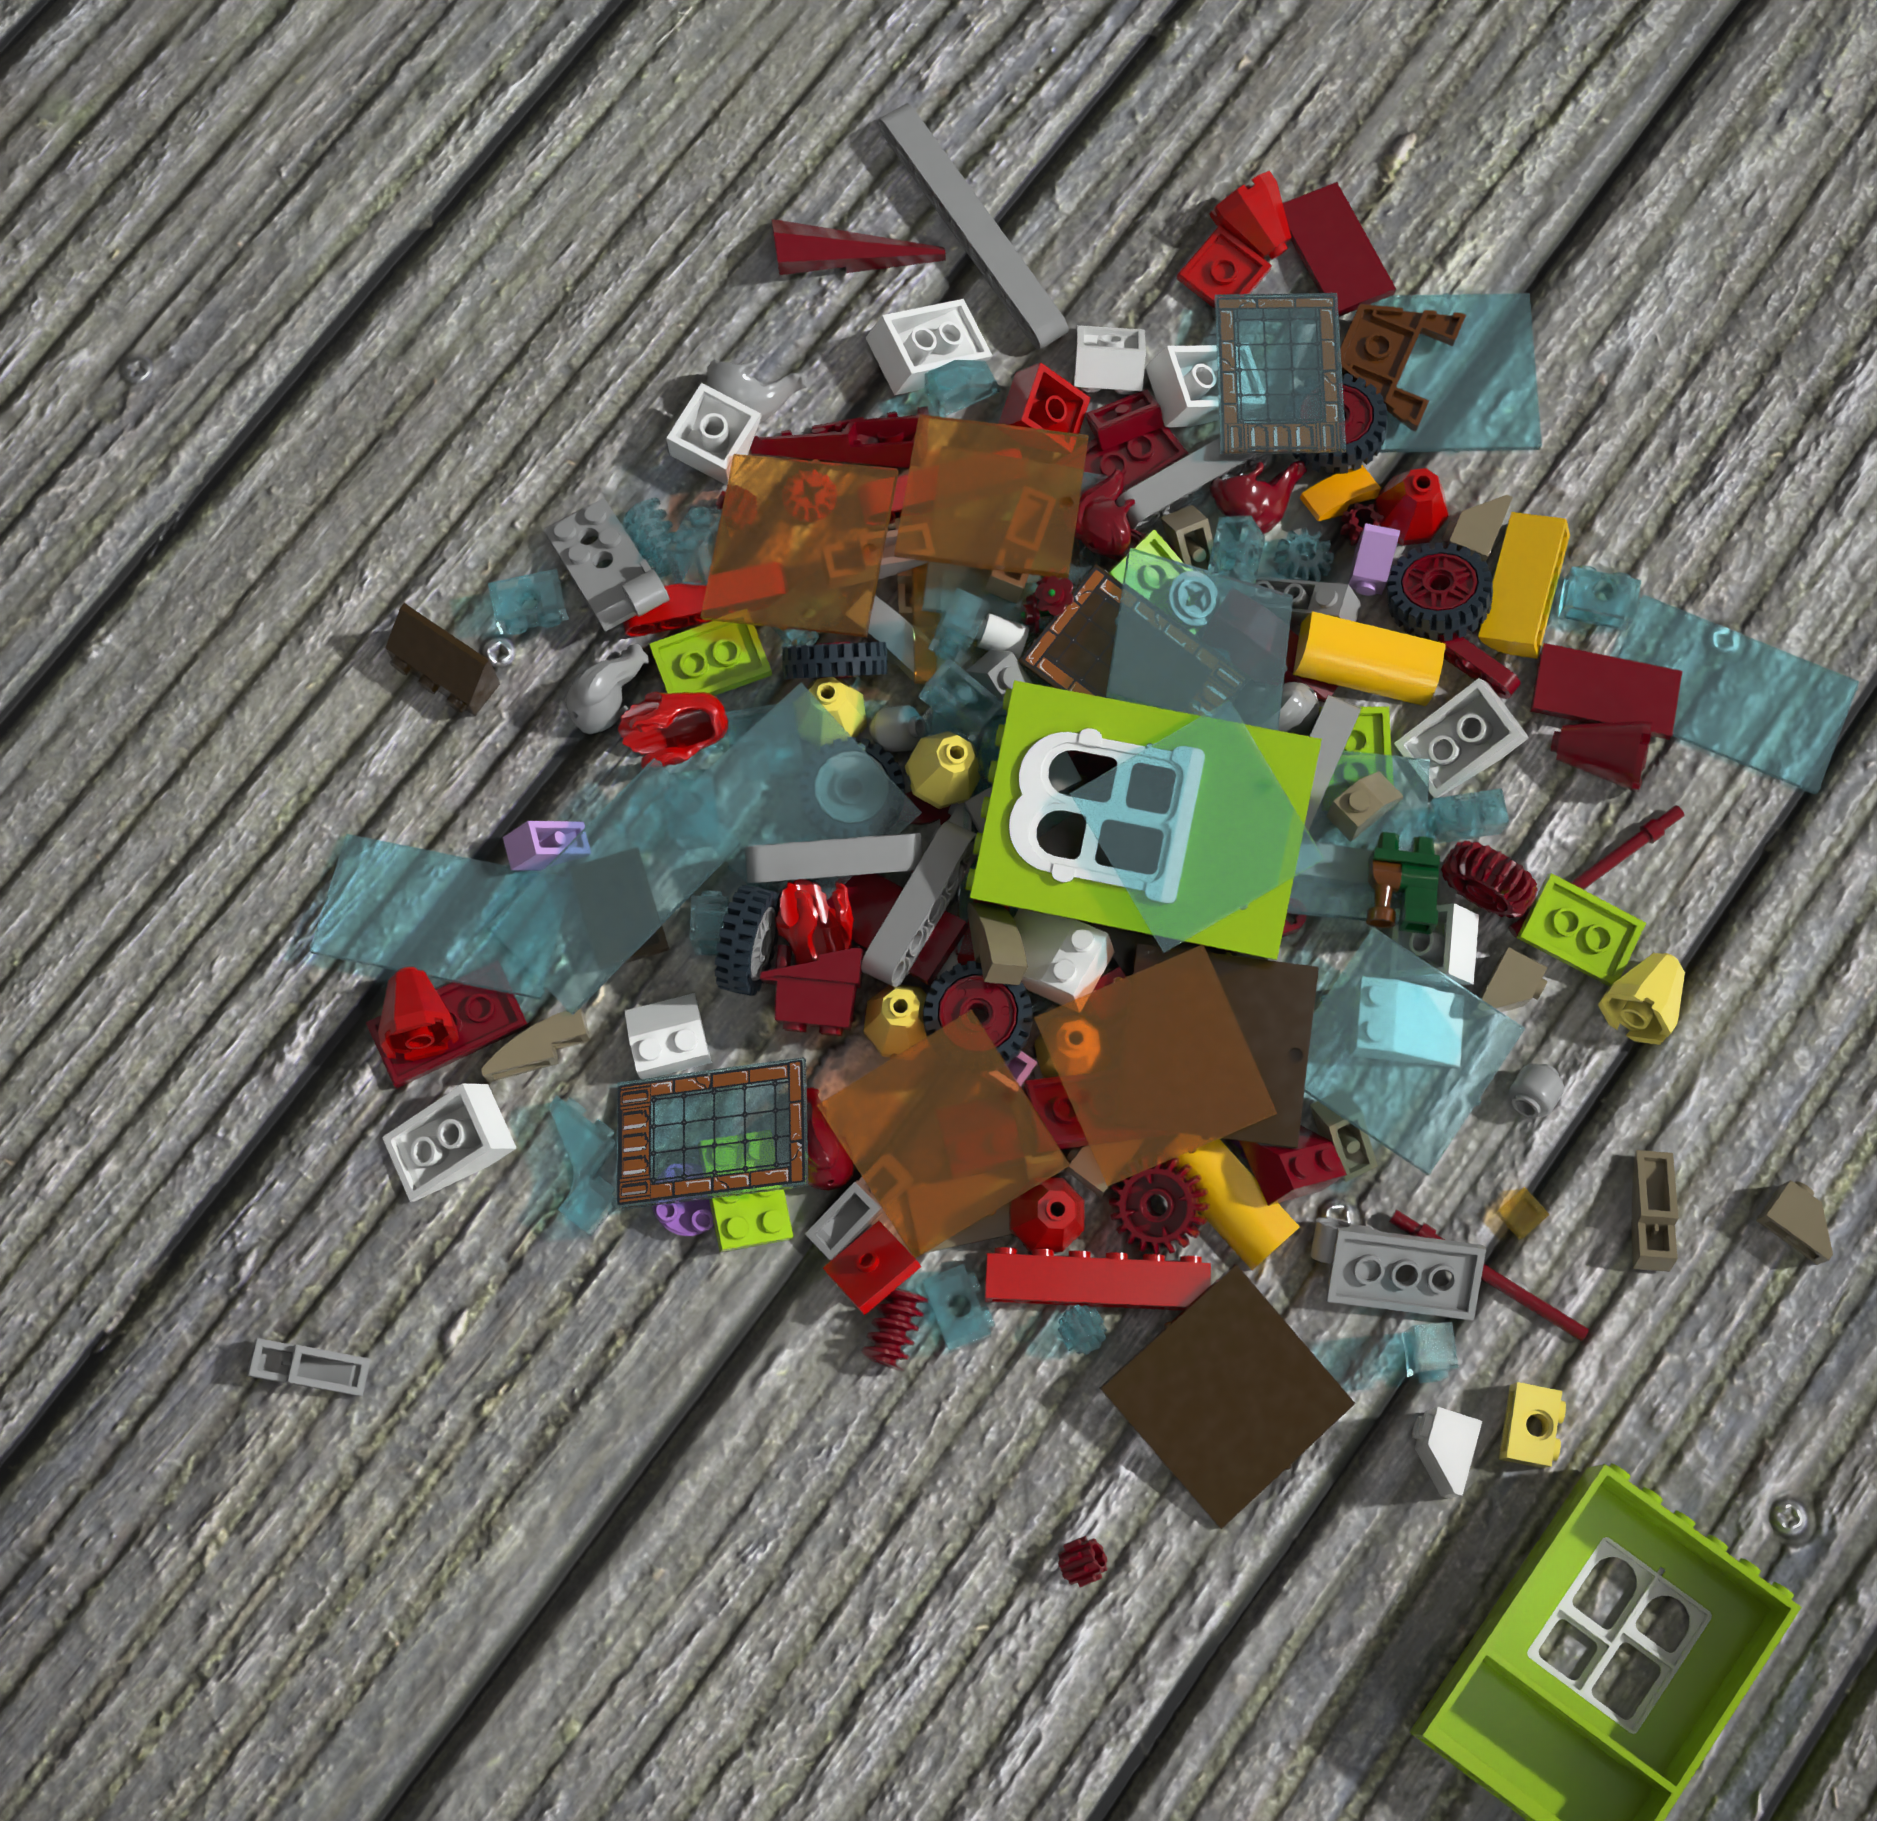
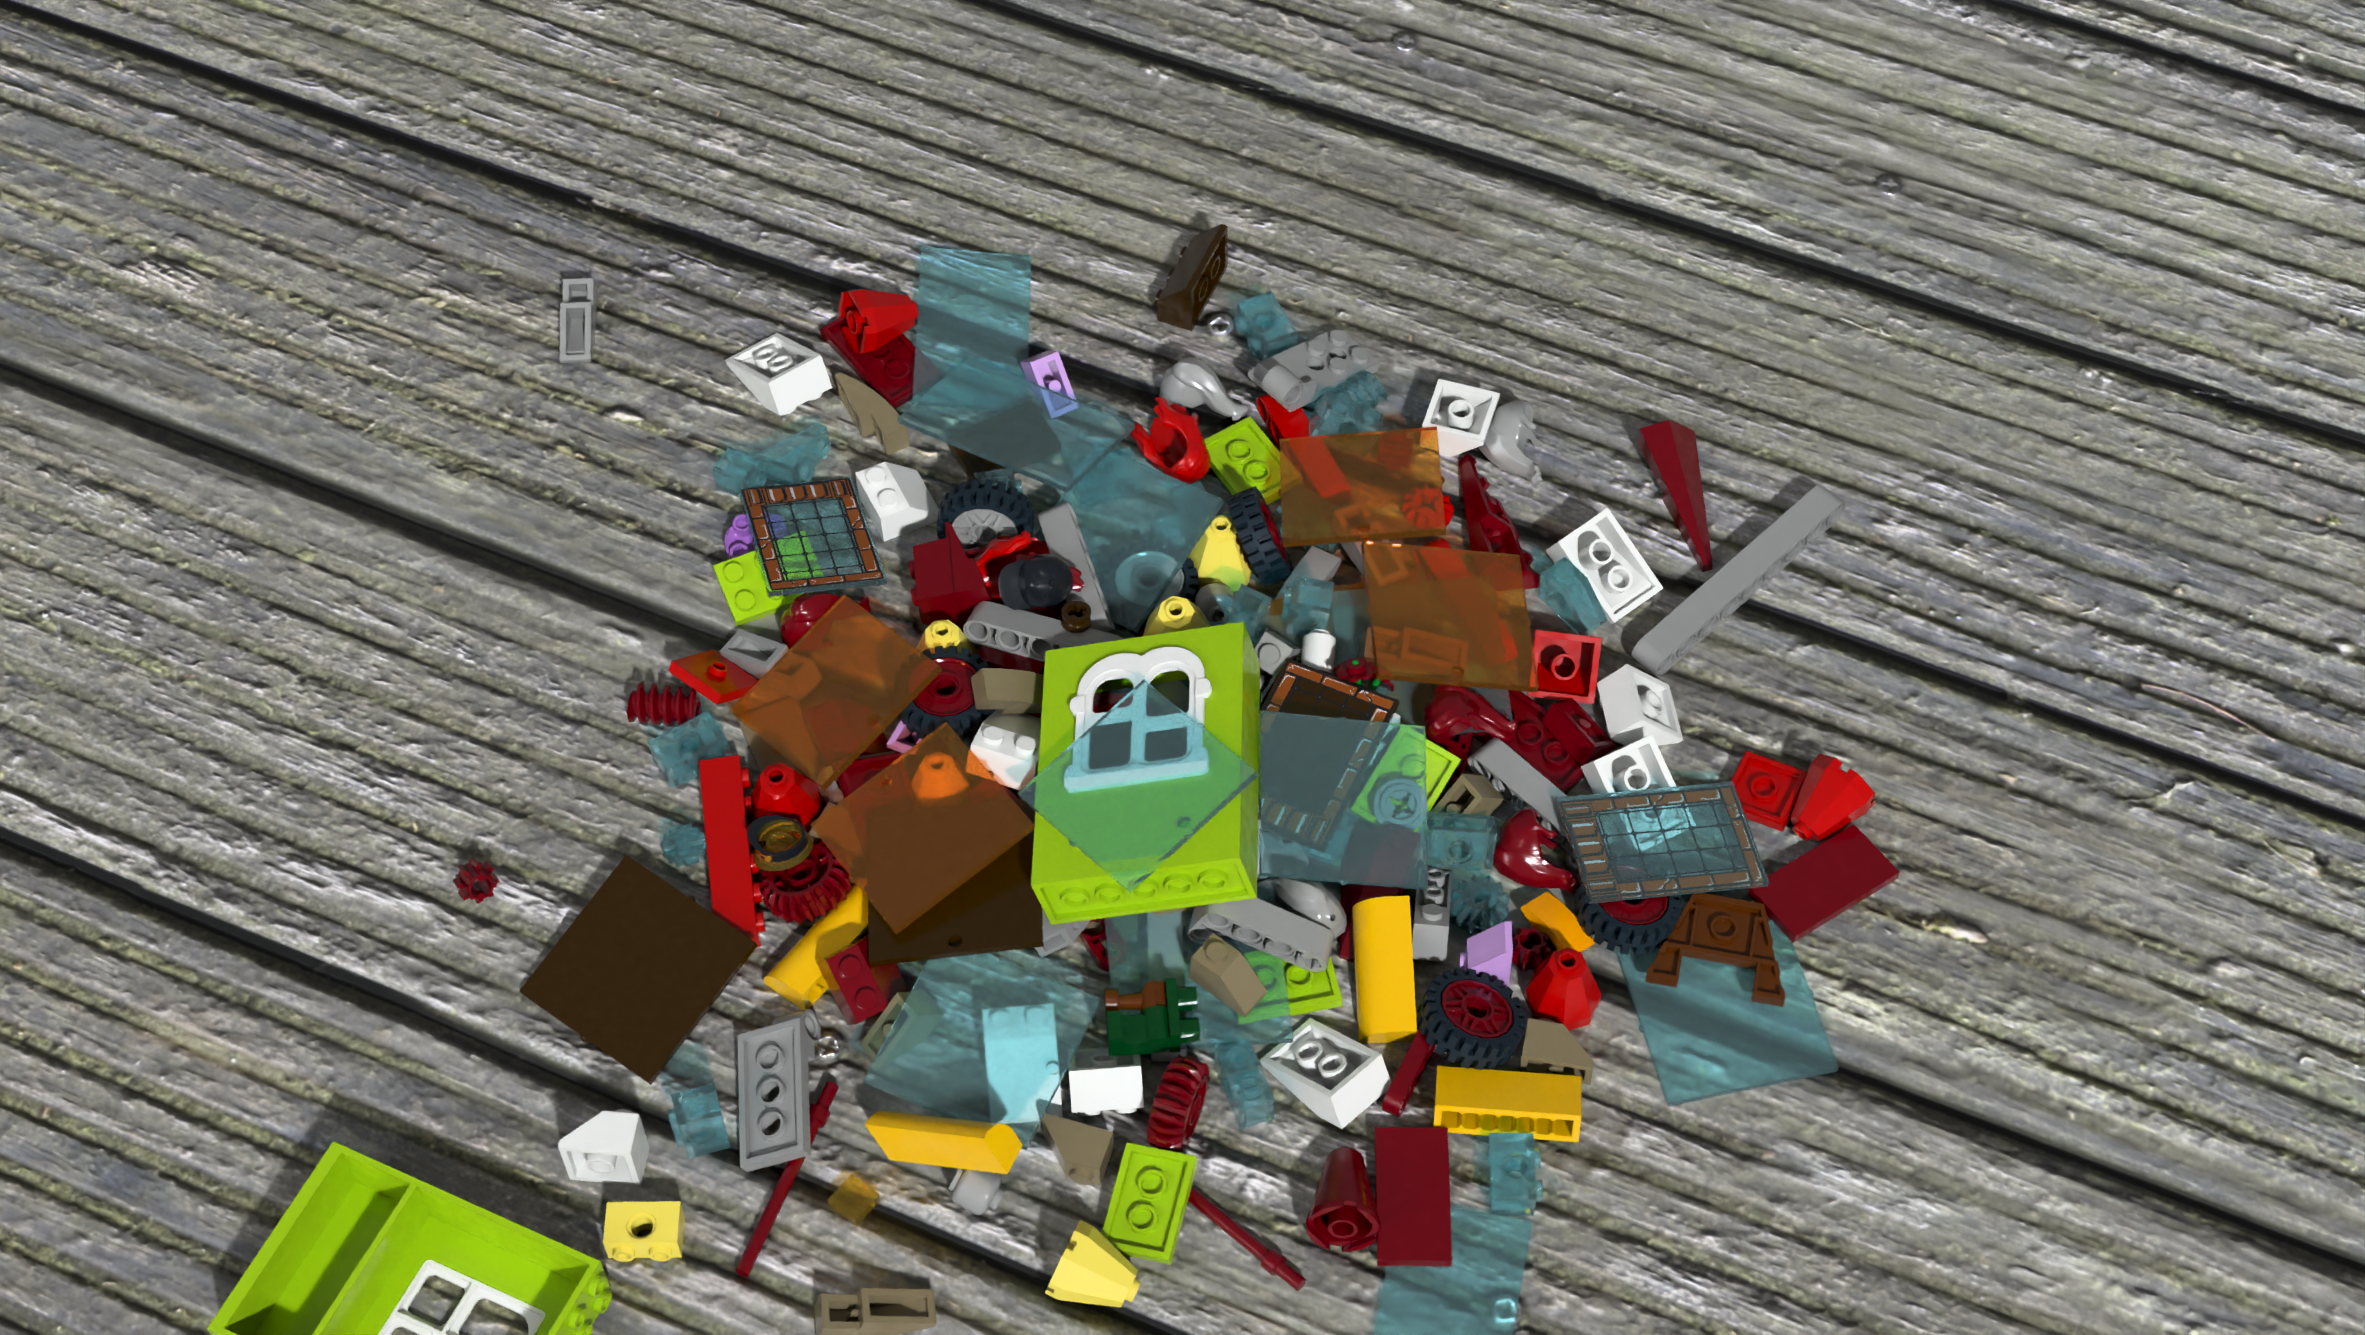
camera: 80 degrees right, 20 degrees down
none -> clear yellow piece [747,815,813,871]
none -> yellow brick [865,1110,1023,1174]
none -> black hair [998,552,1084,610]
none -> dark brown bush [1061,601,1091,633]

